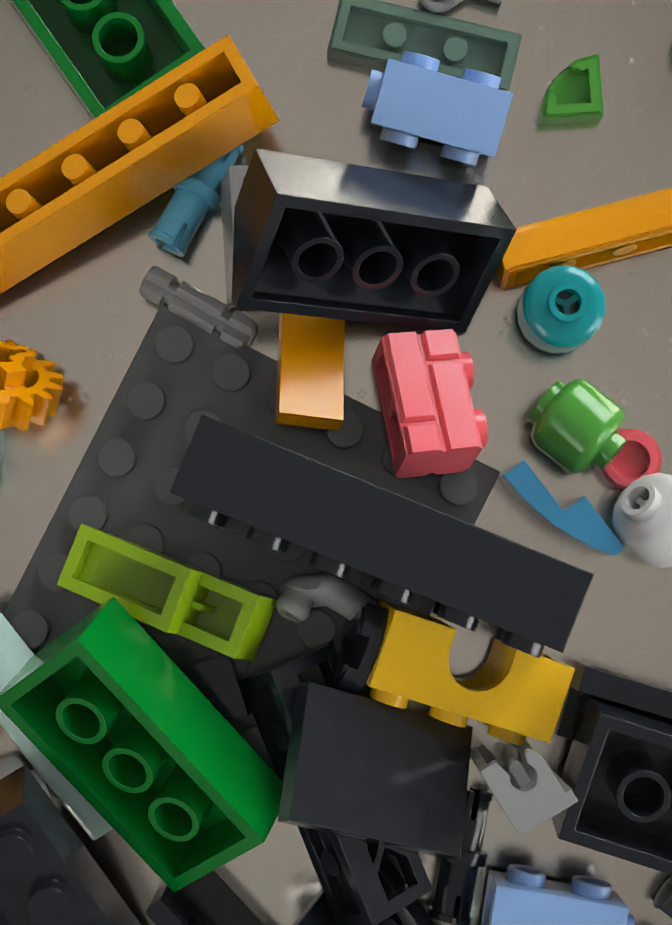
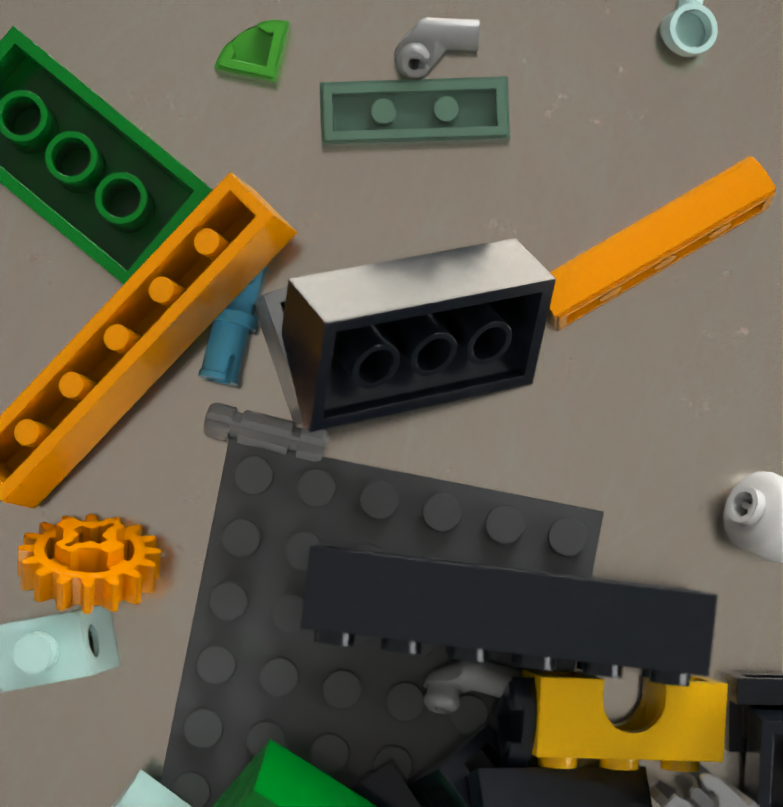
camera: 15 degrees left, 0 degrees up
lime slope [57,524,277,661] -> none
light orange tile [275,313,345,431] -> none
light blue brick [362,50,514,166] -> none
coral brick [371,329,488,478] -> none
dark azure slope [497,460,624,556] -> none
teal head [517,265,606,353] -> none
bright green head [528,379,627,474] -> none
bright green tile [538,54,604,125] -> none
coral tile [596,429,662,492] -> none

